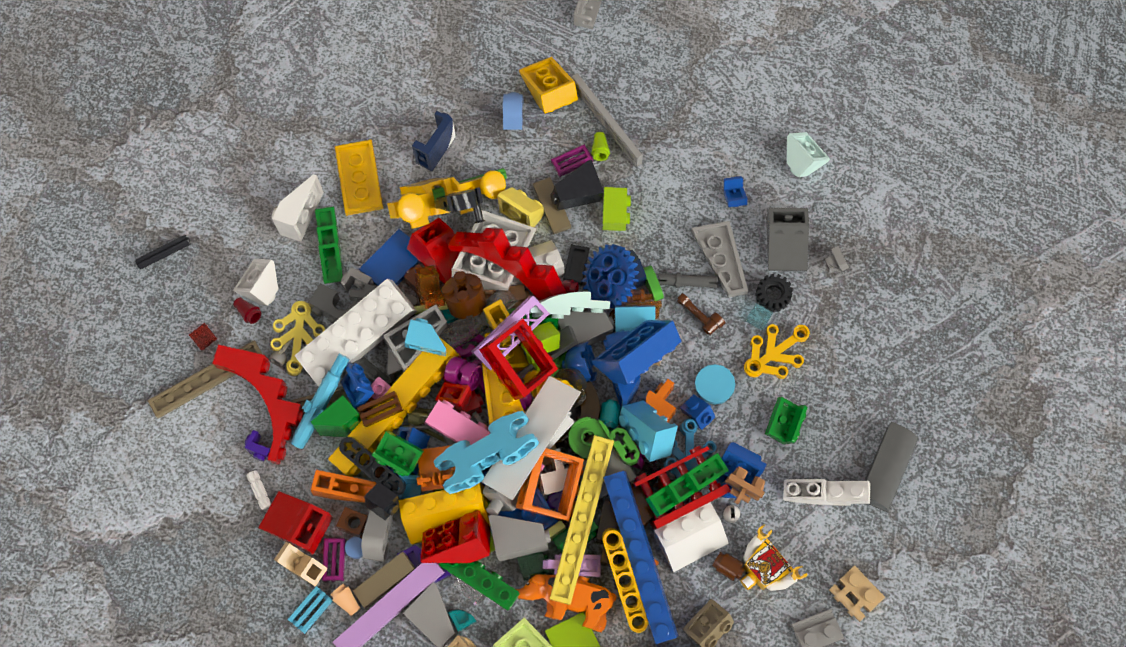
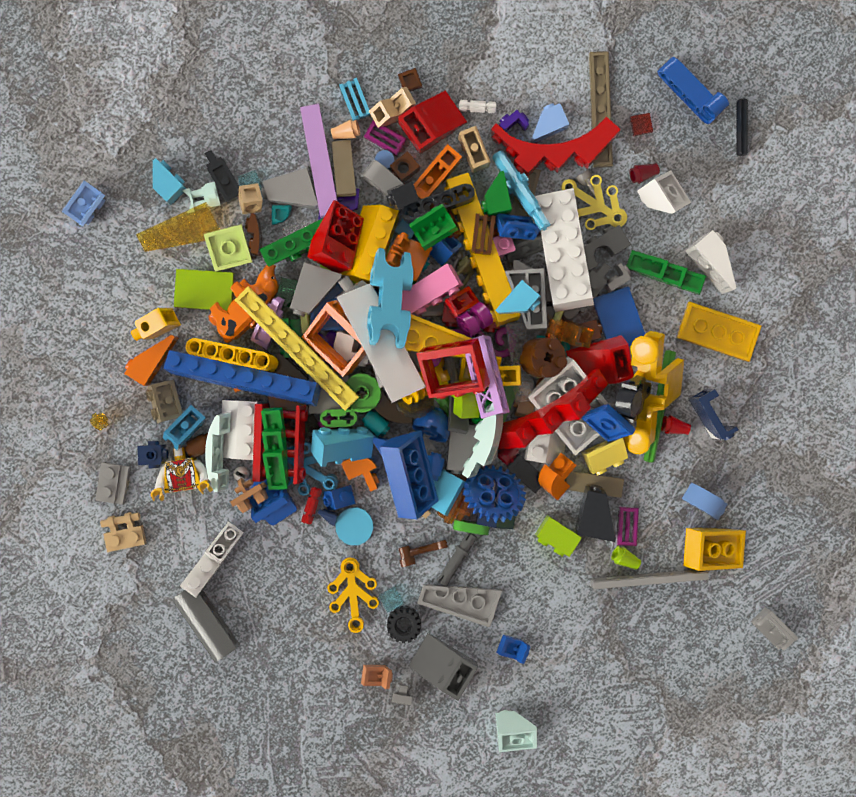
camera: 115 degrees right, 20 degrees up
green bracket [765,397,808,445] -> none
none -> dark blue brick [137,441,169,469]
none -> dark azure brick [163,405,206,451]
none -> light aqua slope [205,413,231,492]
none -> reddish brown slope [245,213,262,256]
none -> red axle [301,487,322,524]
none -> dark blue slope [318,508,339,526]
none -> nougat bracket [361,665,393,689]
none -> reddish brown tile [398,68,422,92]
none -> tan brick [458,126,490,173]
none -> light blue slope [531,103,569,143]
none -> orange brick [538,453,577,500]
none -> blue tile [582,404,636,442]
none -> blue beam [657,57,729,124]
none -> red cone [661,415,691,435]

